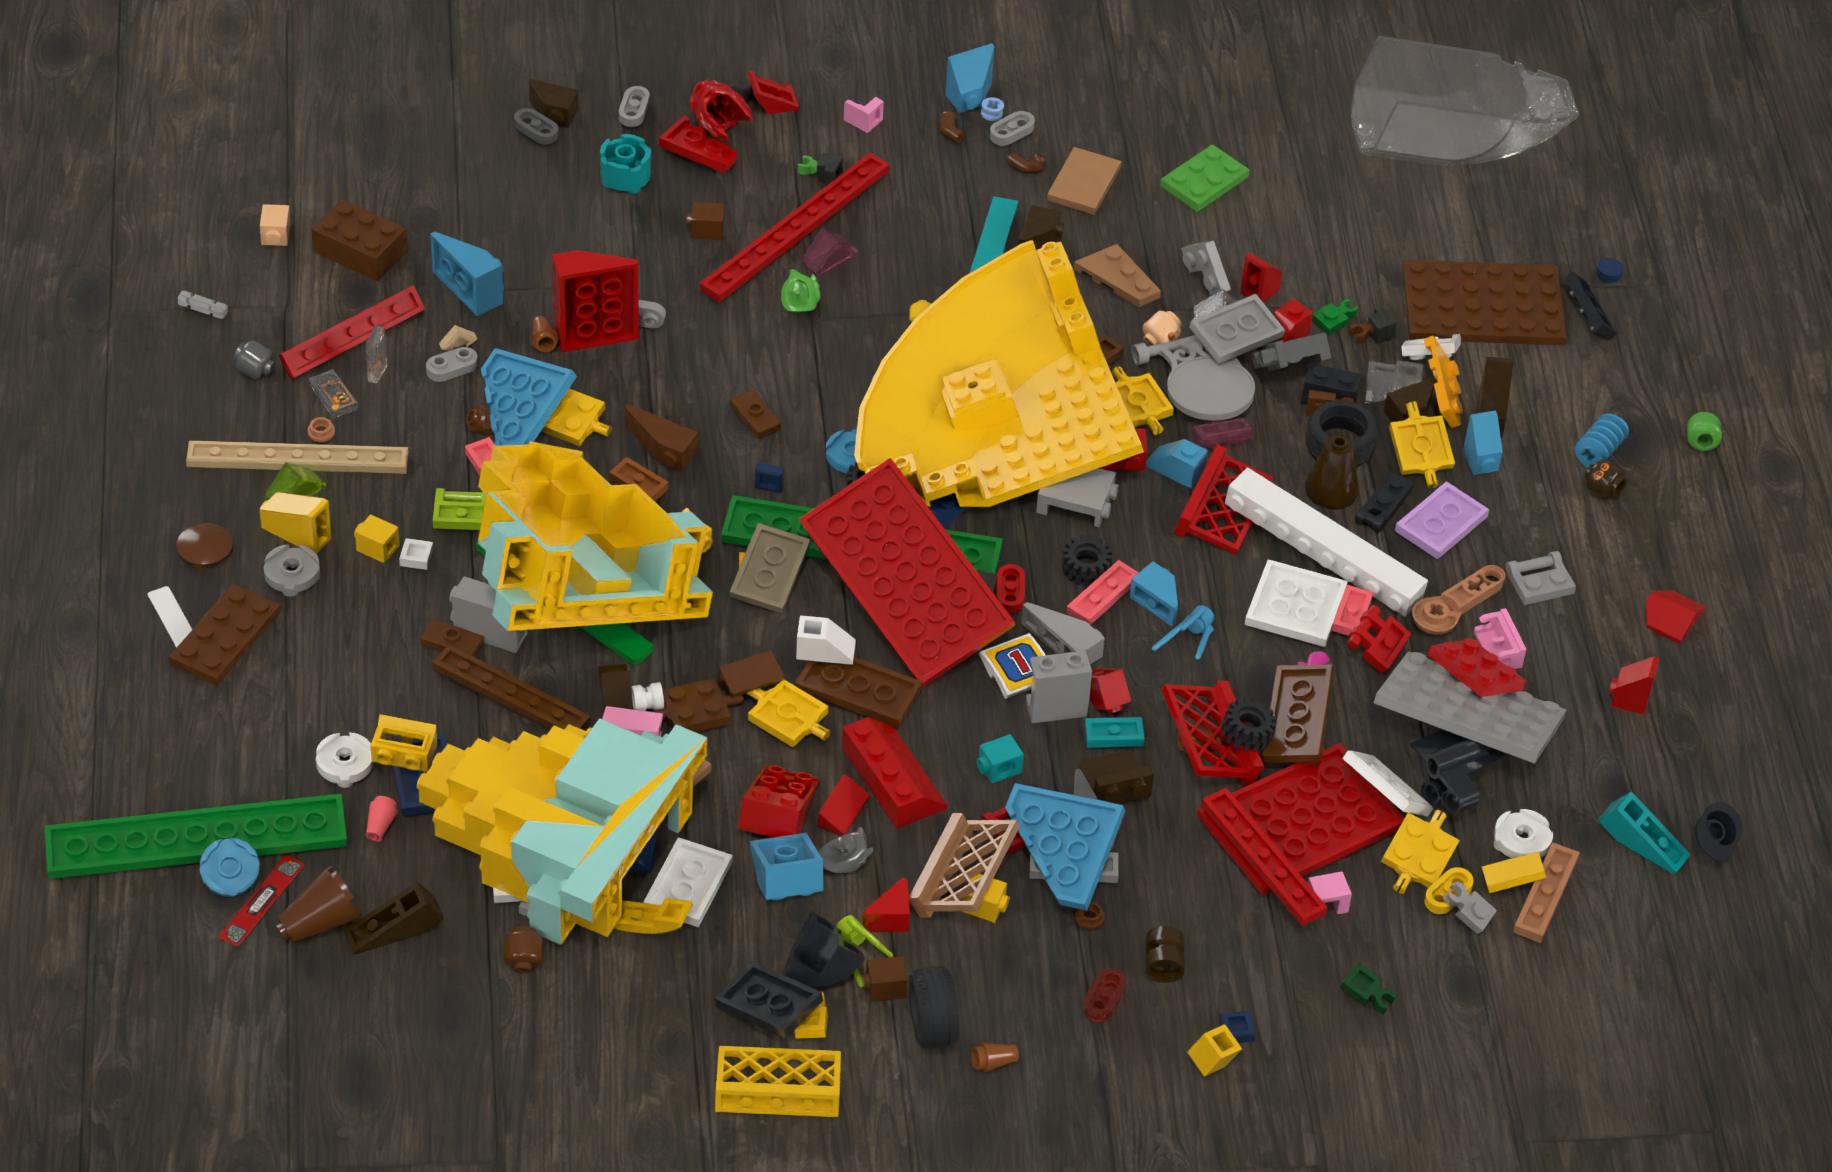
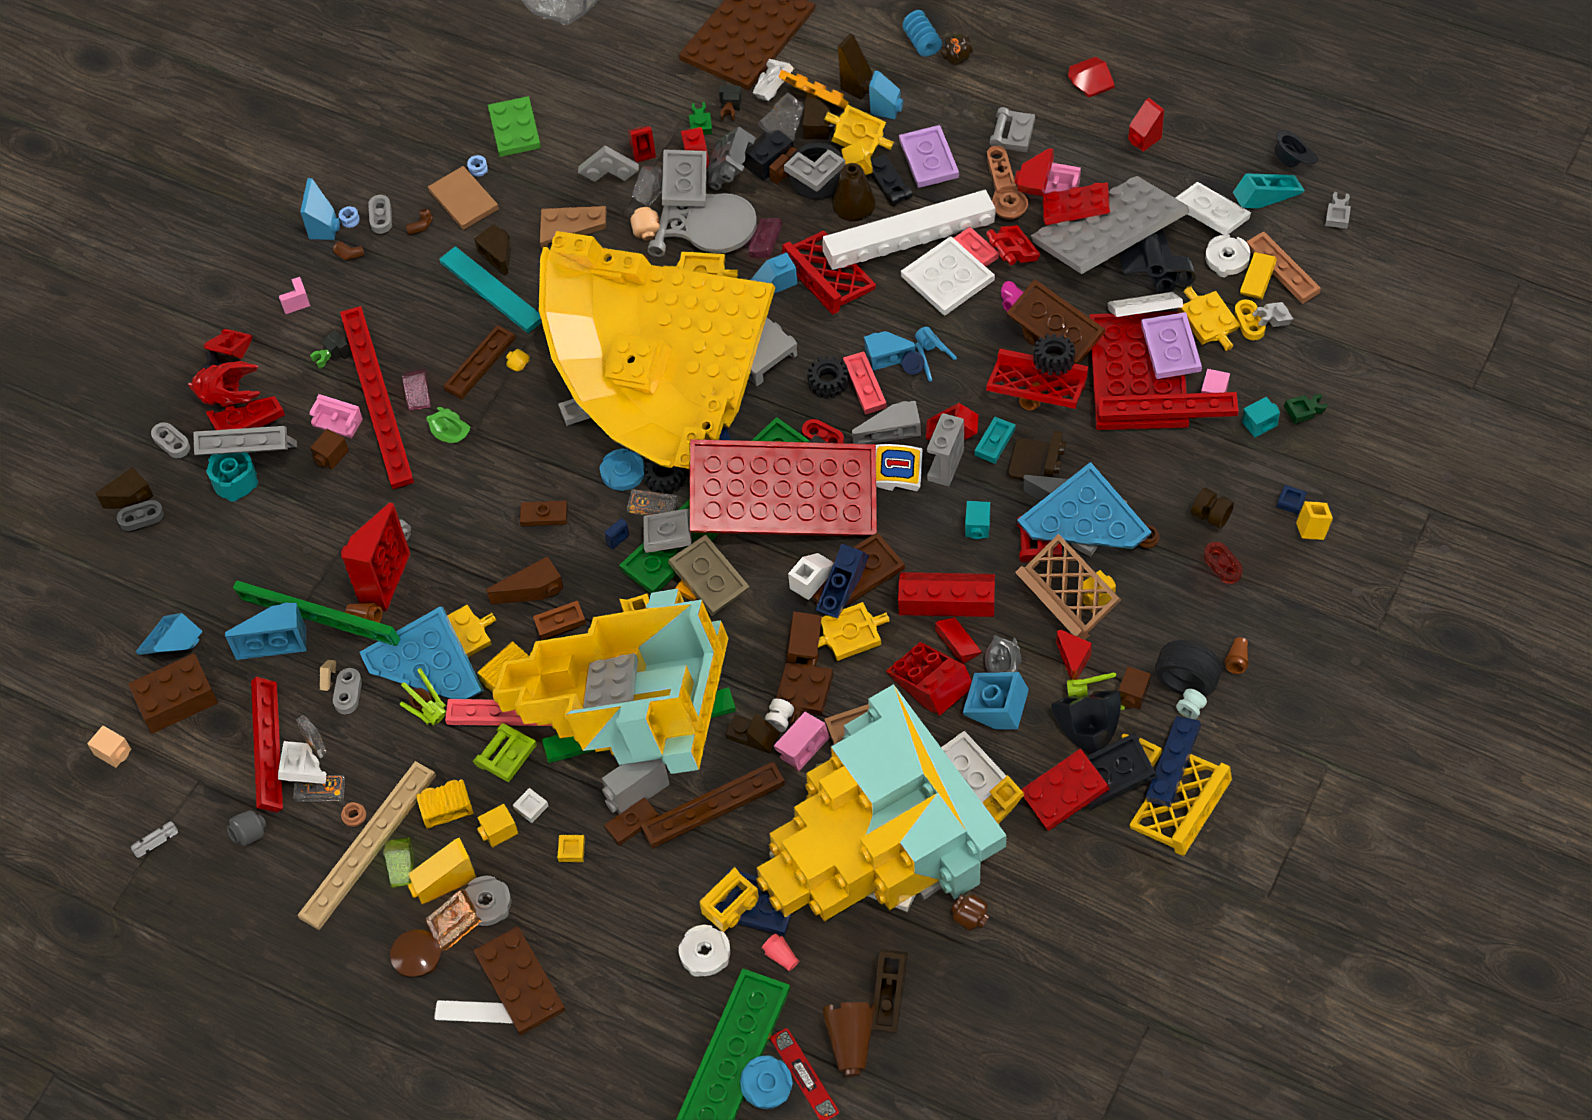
camera: 50 degrees left, 10 degrees up
none -> dark azure slope [136,613,202,655]
none -> light grey fence [193,426,297,456]
none -> green tile [233,581,401,646]
none -> white wing [278,741,326,784]
none -> bright pink hinge [310,394,363,438]
none -> lime plant [400,668,446,726]
none -> yellow brick [416,780,474,829]
none -> clear orange plate [425,890,482,950]
none -> reddish brown tile [443,325,516,400]
none -> light blue bush [467,155,488,177]
none -> yellow plate [557,835,585,862]
none -> light grey plate [583,653,638,709]
none -> clear tile [627,489,677,515]
none -> light grey plate [643,509,692,553]
none -> light grey plate [784,150,845,192]
none -> dark blue slope [816,544,869,619]
none -> yellow brick [841,141,873,175]
none -> dark blue tile [901,351,925,374]
none -> red slope [1014,148,1054,197]
none -> red plate [1021,748,1110,831]
none -> lavender plate [1141,312,1202,379]
none -> dark blue plate [1146,716,1201,807]
none -> white tile [1176,182,1251,236]
none -> light aqua wheel [1176,689,1207,719]
none -> teal brick [1242,397,1280,438]
none -> light grey plate [1325,192,1351,229]

